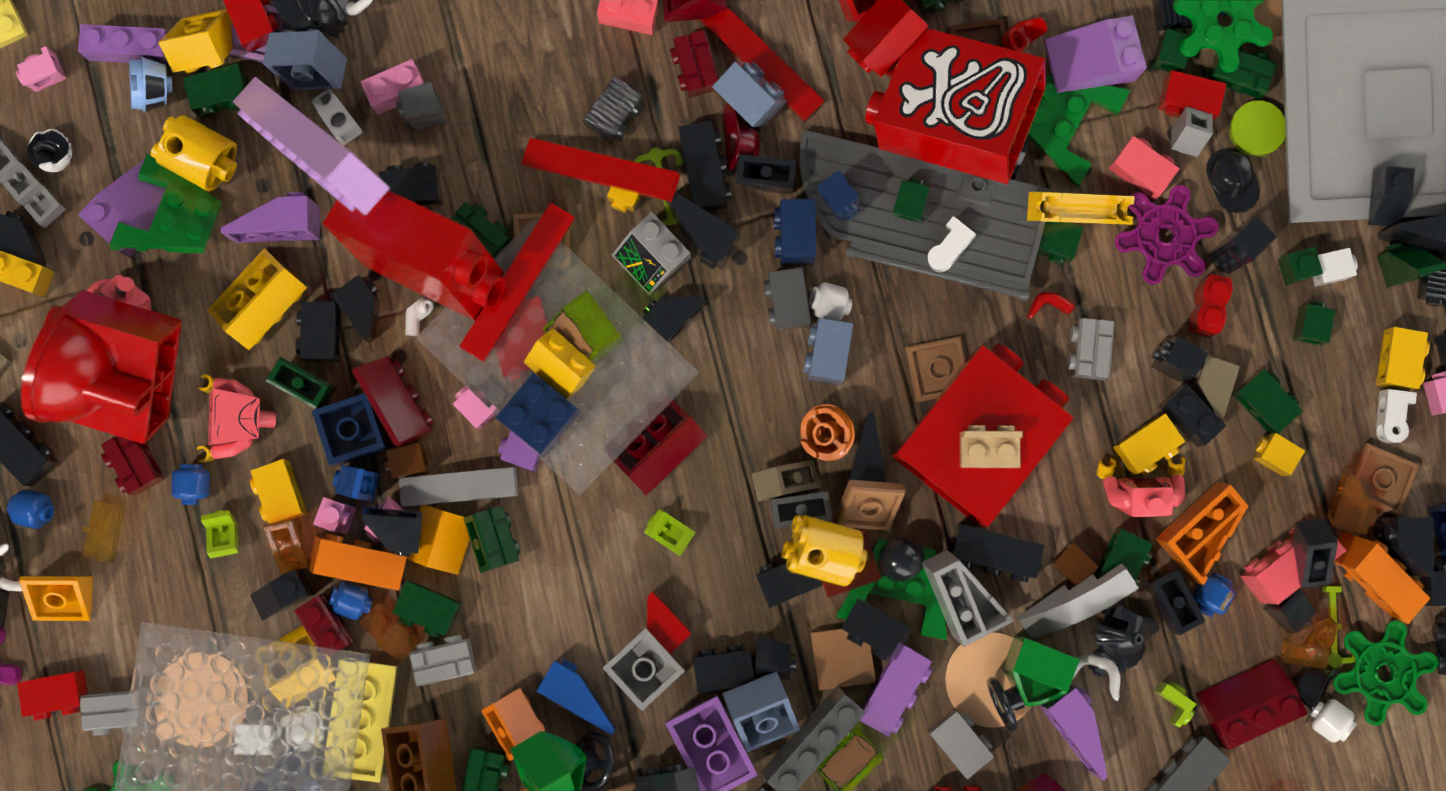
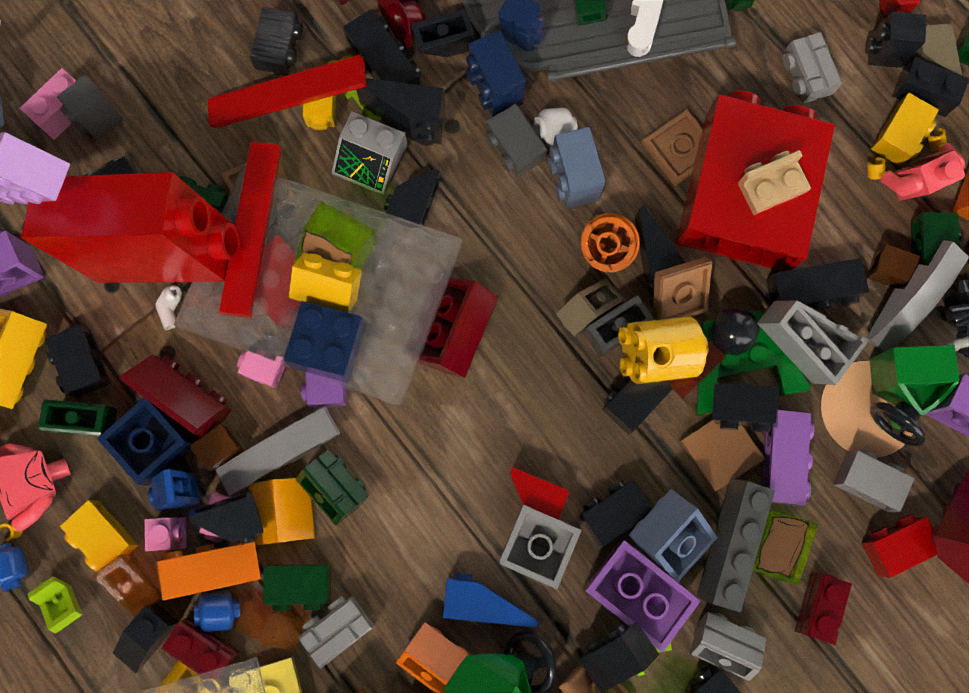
camera: 25 degrees left, 5 degrees down
black slope [331,274,380,343] -> none
lime bracket [644,509,696,556] -> none
black slope [755,636,796,680] -> none
red hair [1026,291,1075,319] -> none

